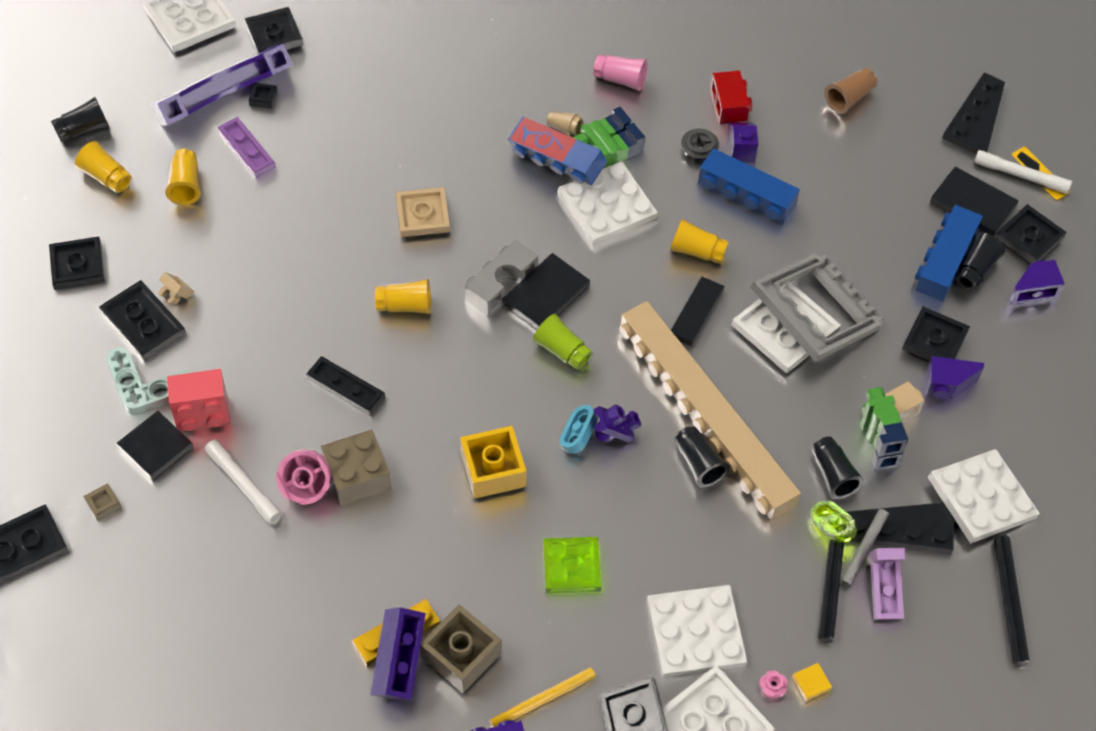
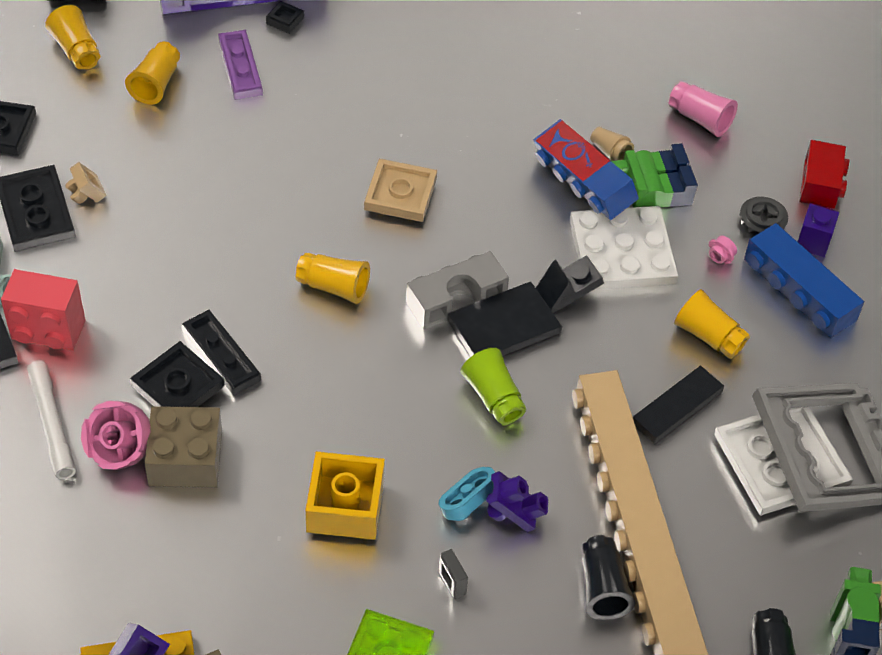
camera: 20 degrees right, 5 degrees down
none -> black plate [130,341,225,407]
none -> dark grey tile [439,549,468,599]
none -> black slope [536,255,604,314]
none -> bright pink plate [708,236,737,264]

